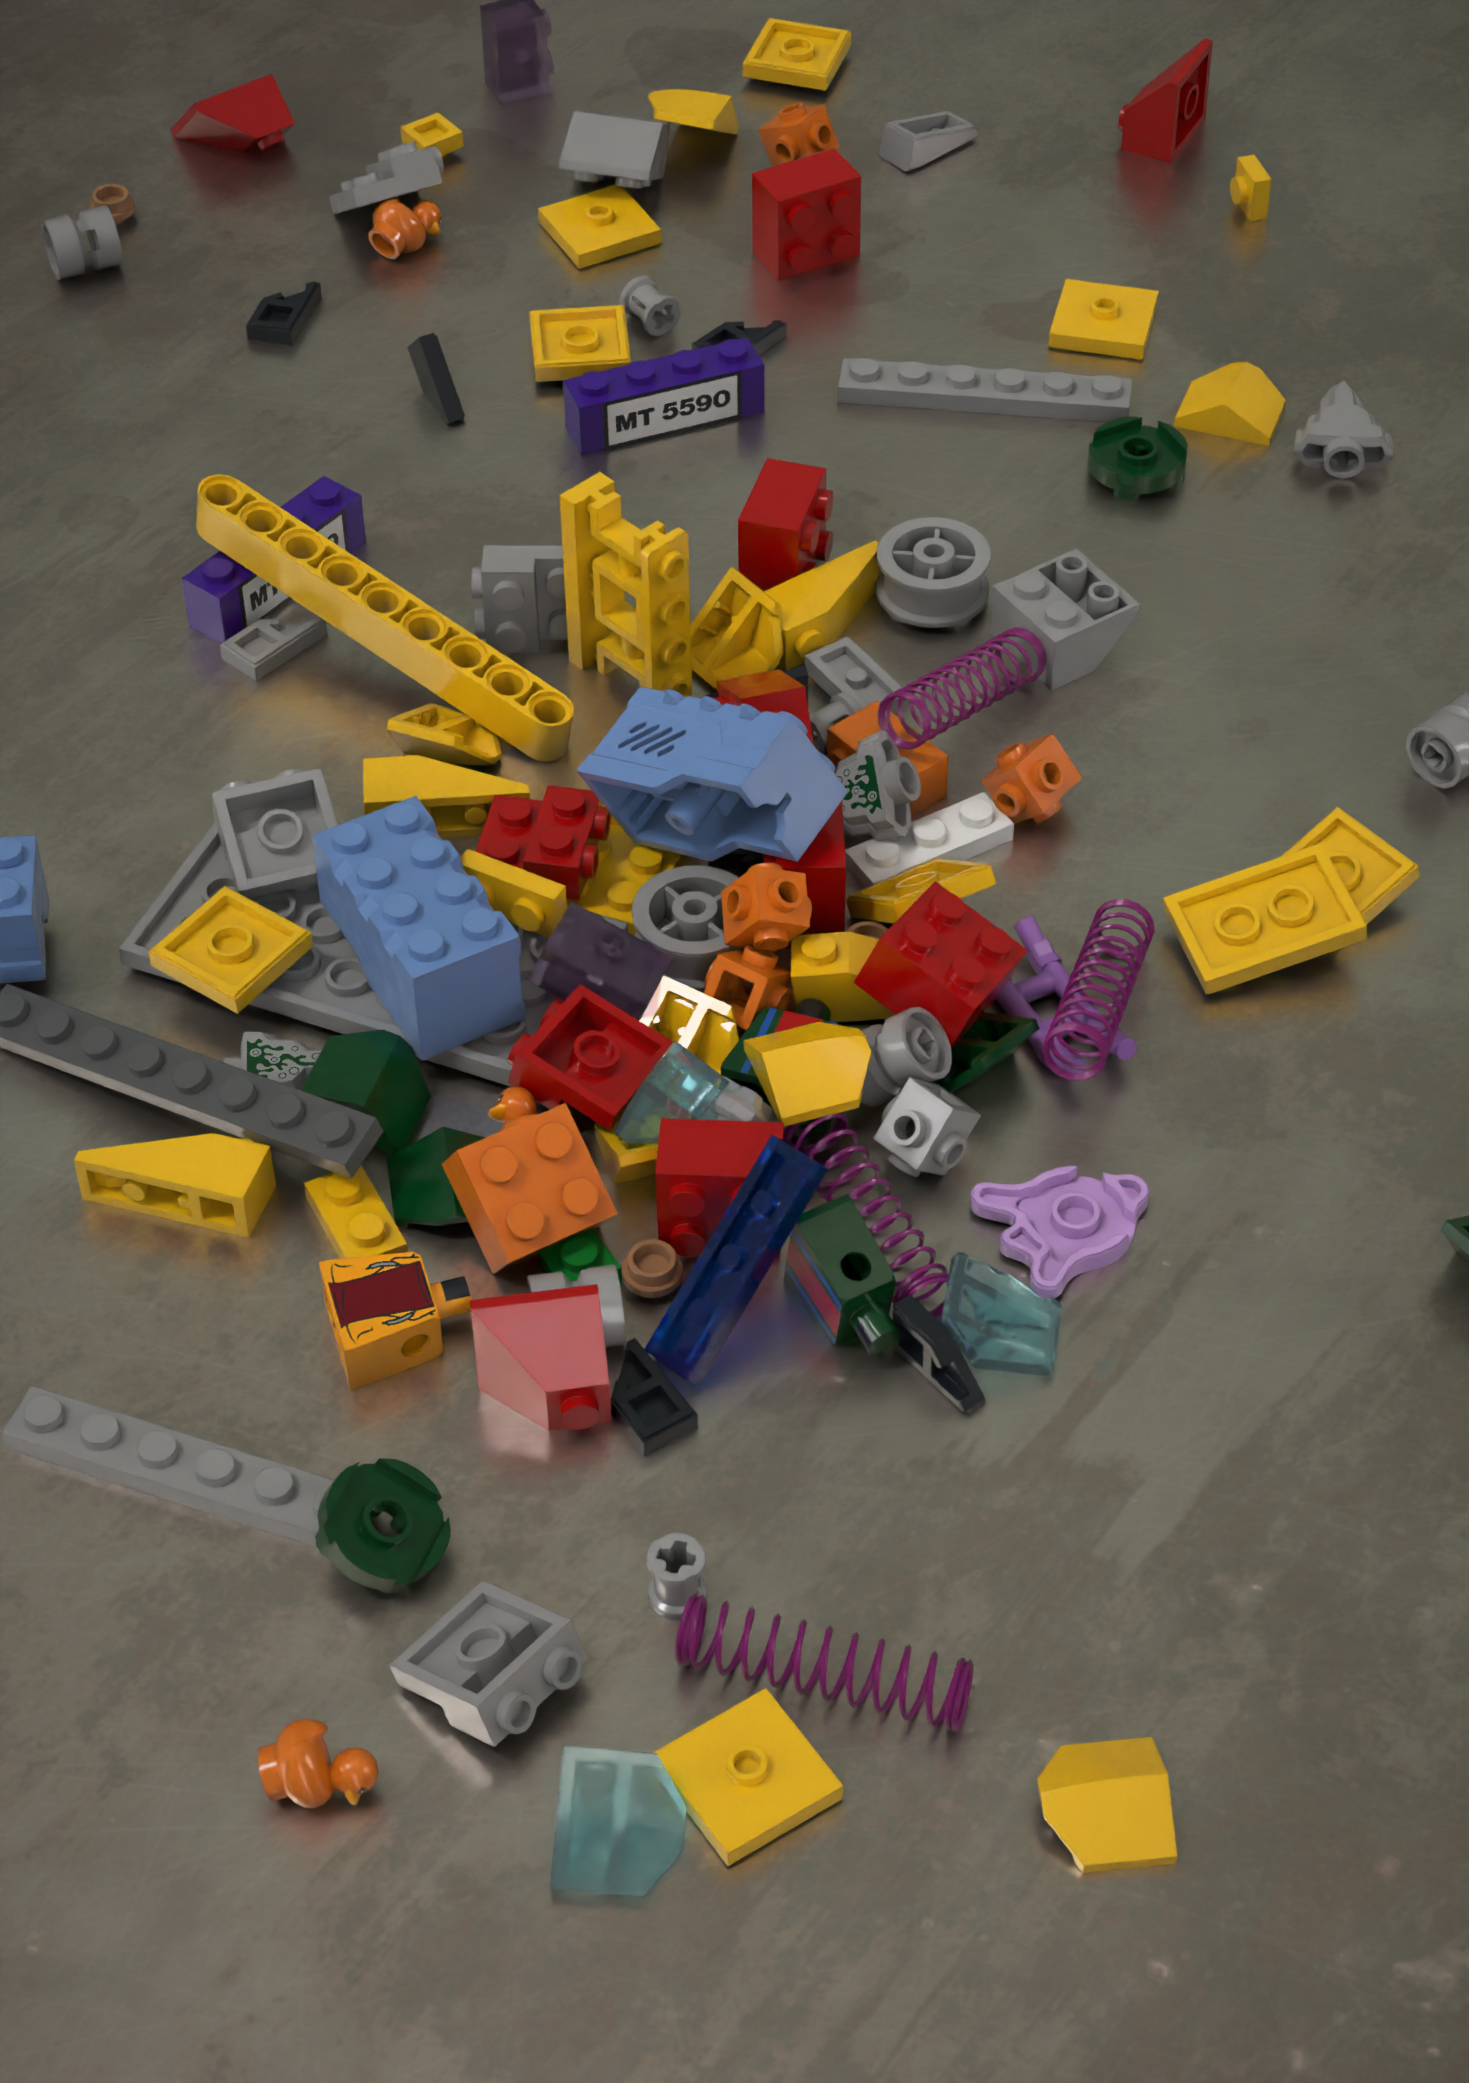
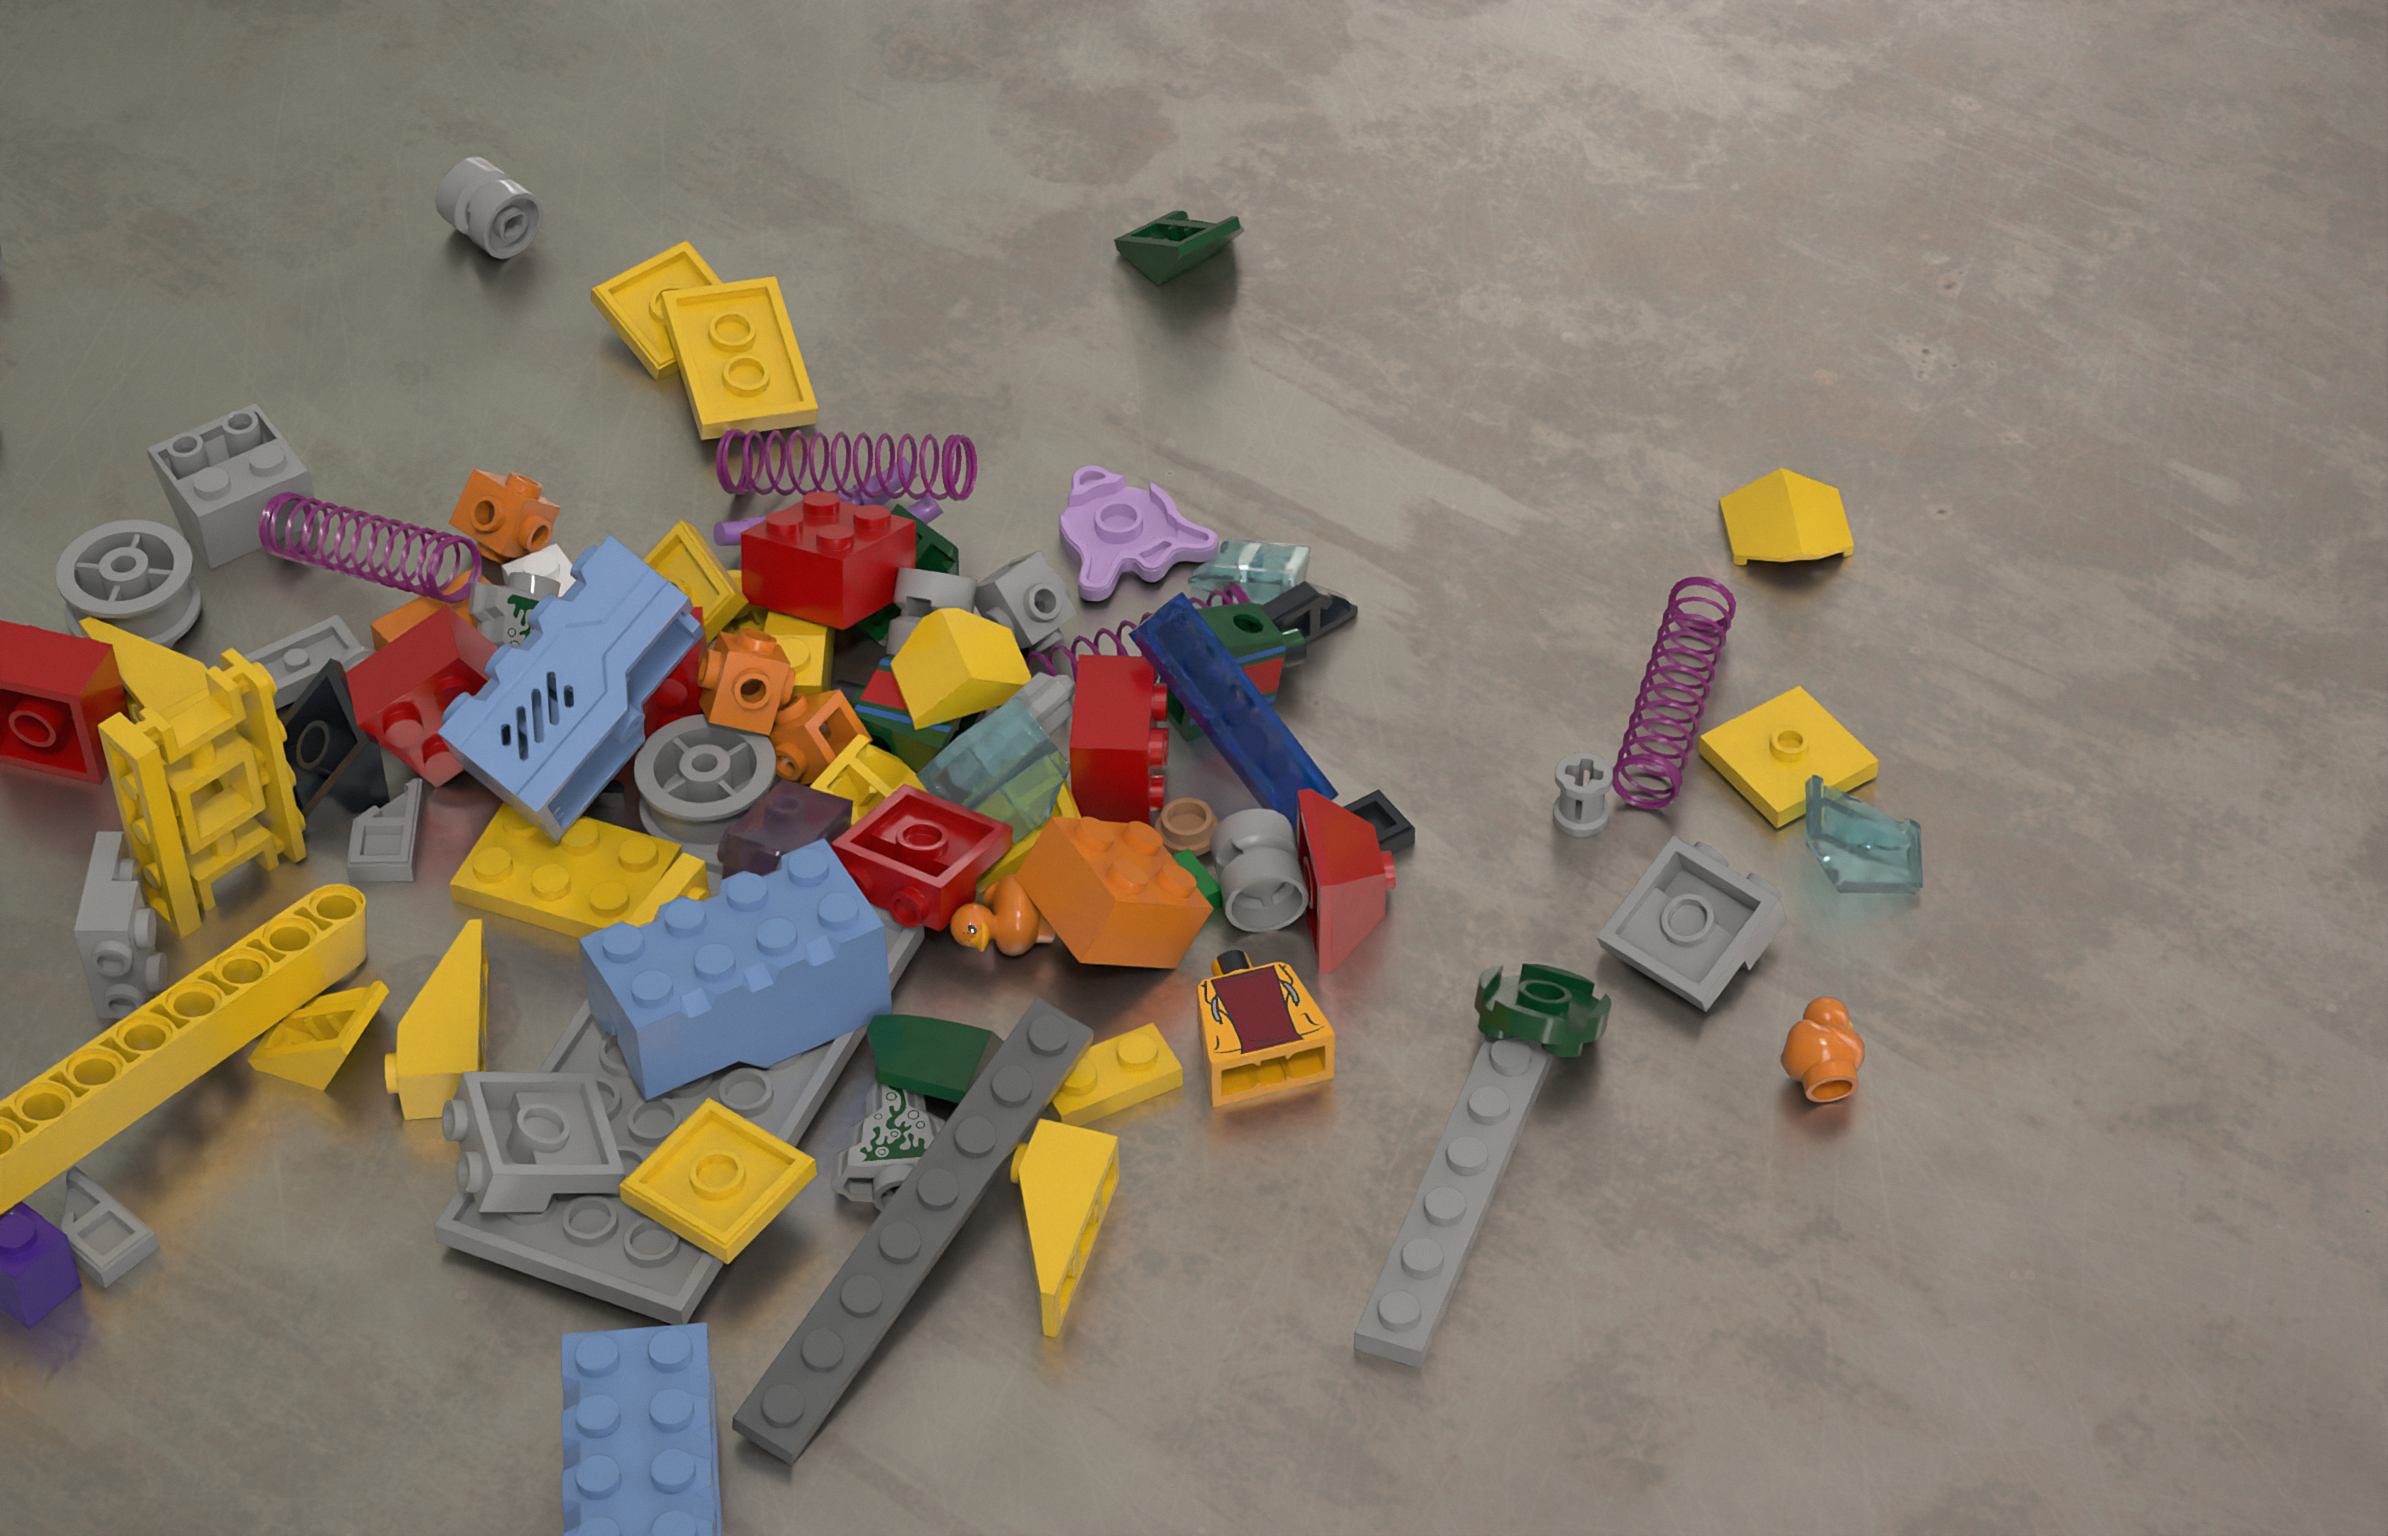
camera: 90 degrees left, 0 degrees up
dark green slope [386,1126,485,1228] -> none
red plate [475,785,611,900] -> none

